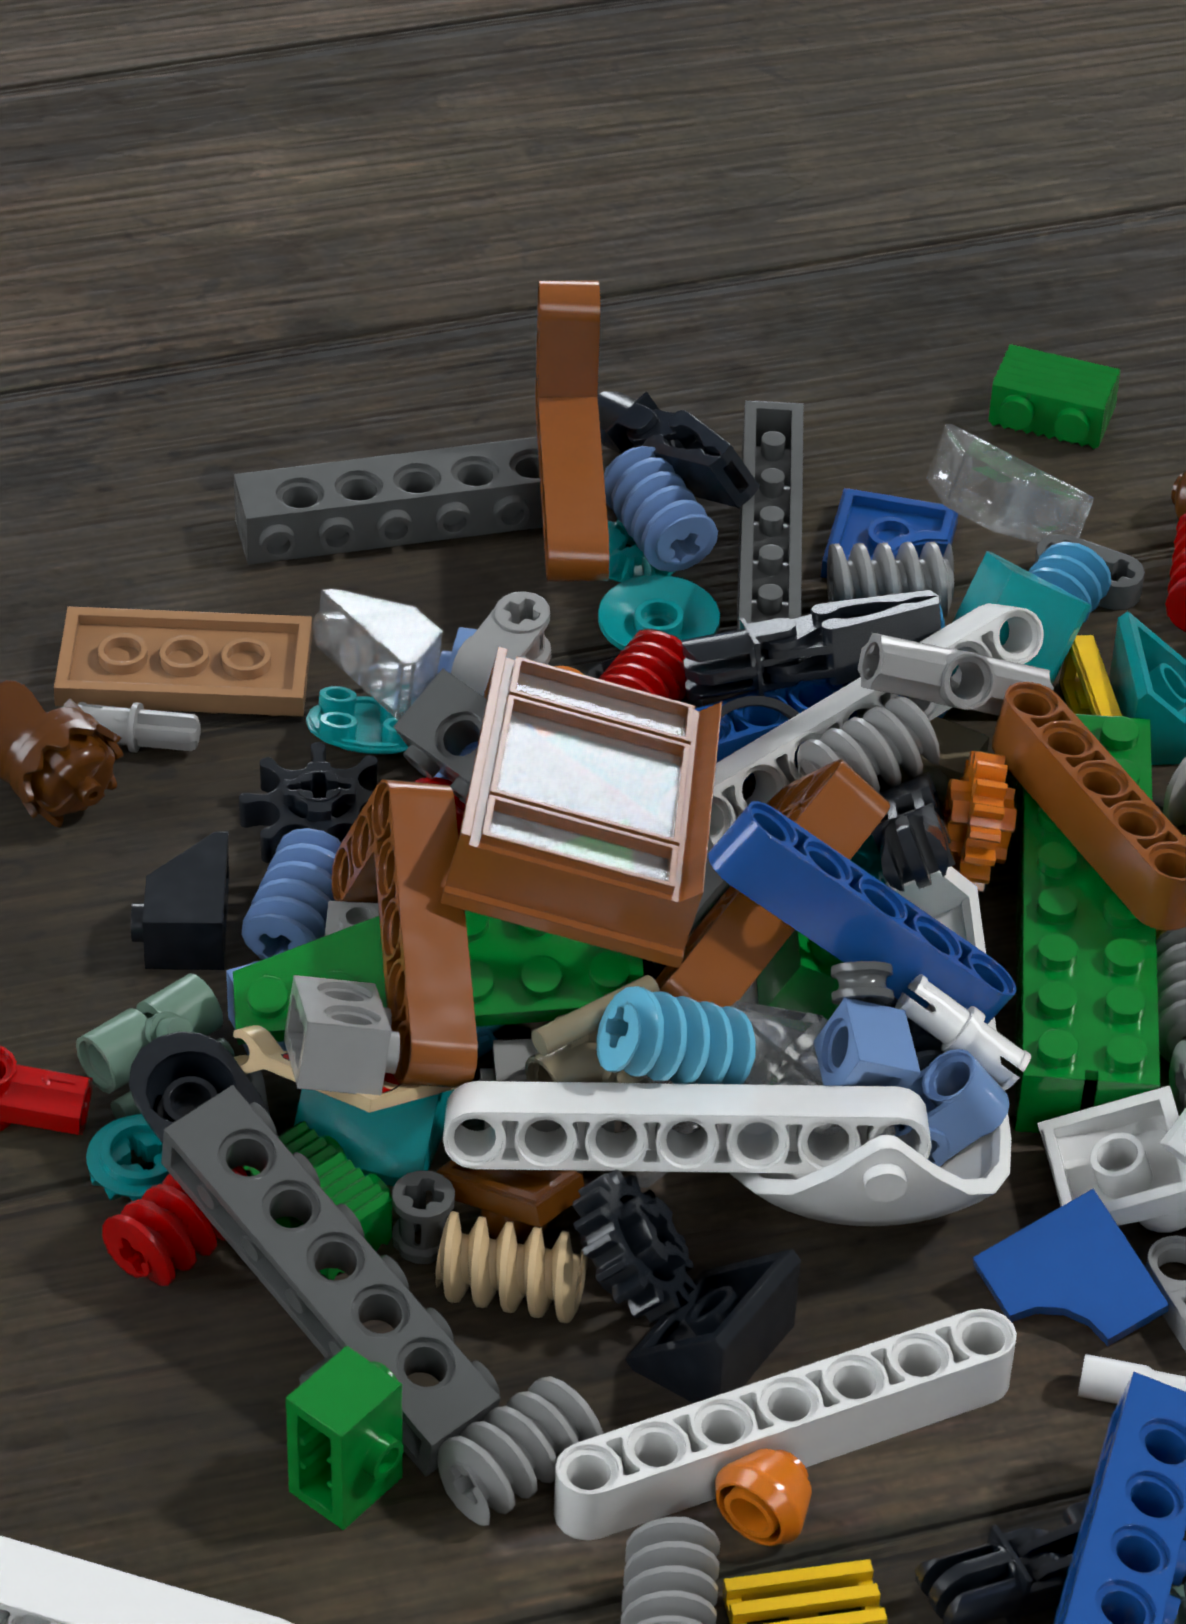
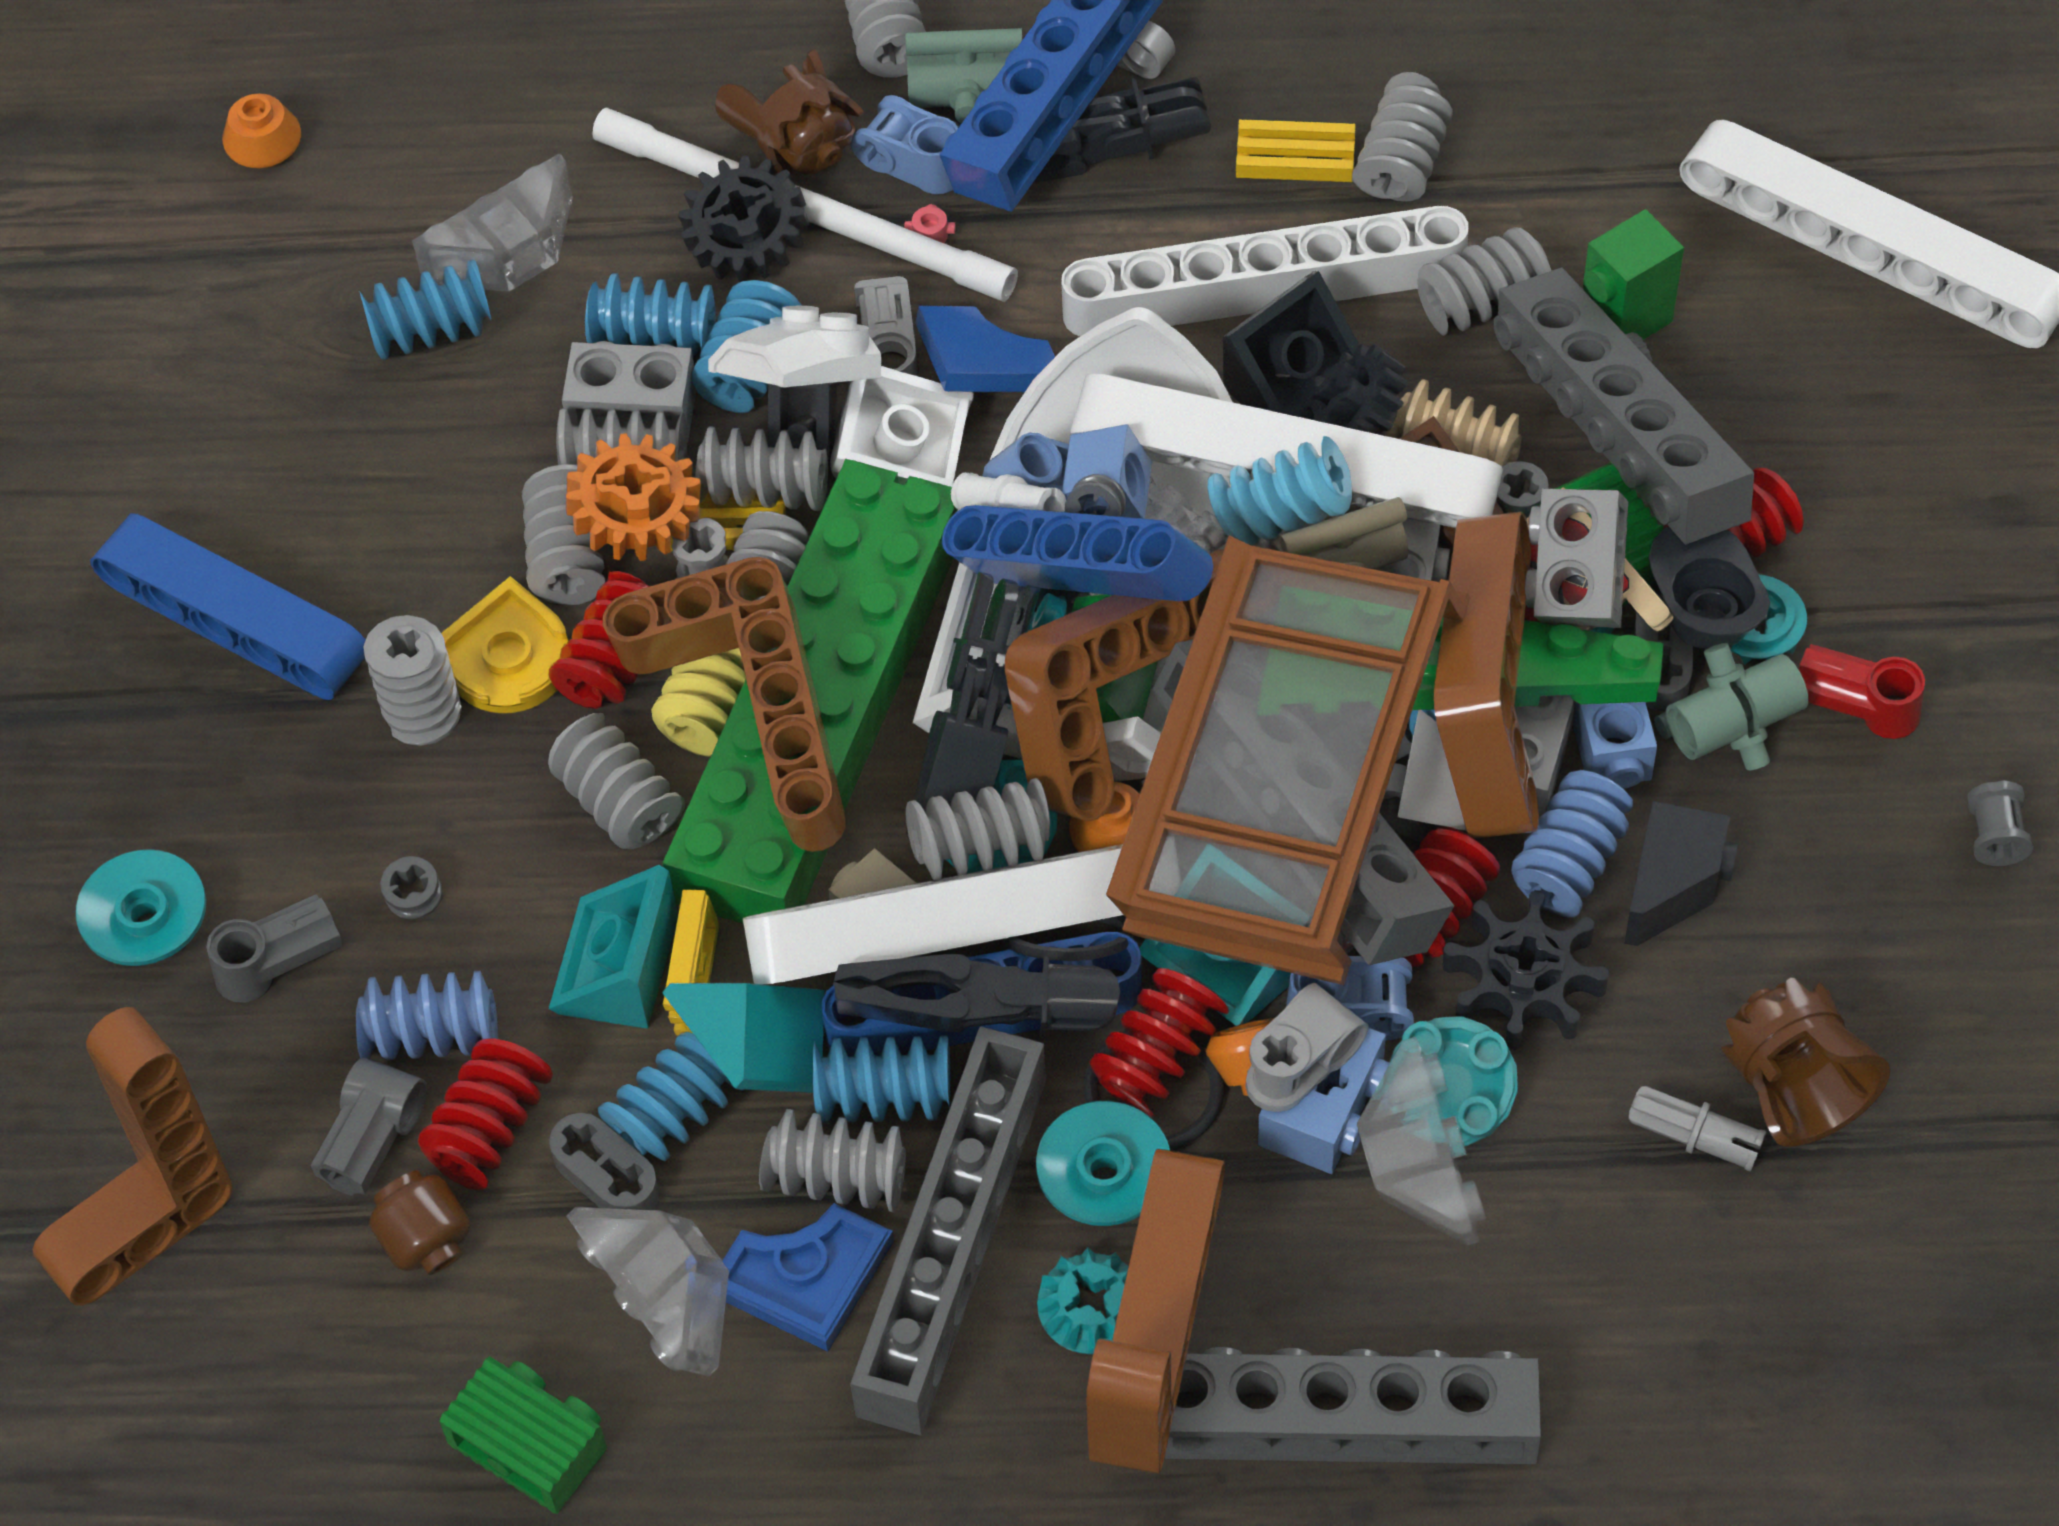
camera: 160 degrees left, 15 degrees up
medium nougat plate [54,607,313,716] -> none
black arm [597,391,760,508] -> none
medium blue piece [604,446,718,572] -> none
orange cone [715,1448,812,1546] -> none
light grey piece [857,633,1054,716] -> none
orange gear [943,751,1017,892] -> none

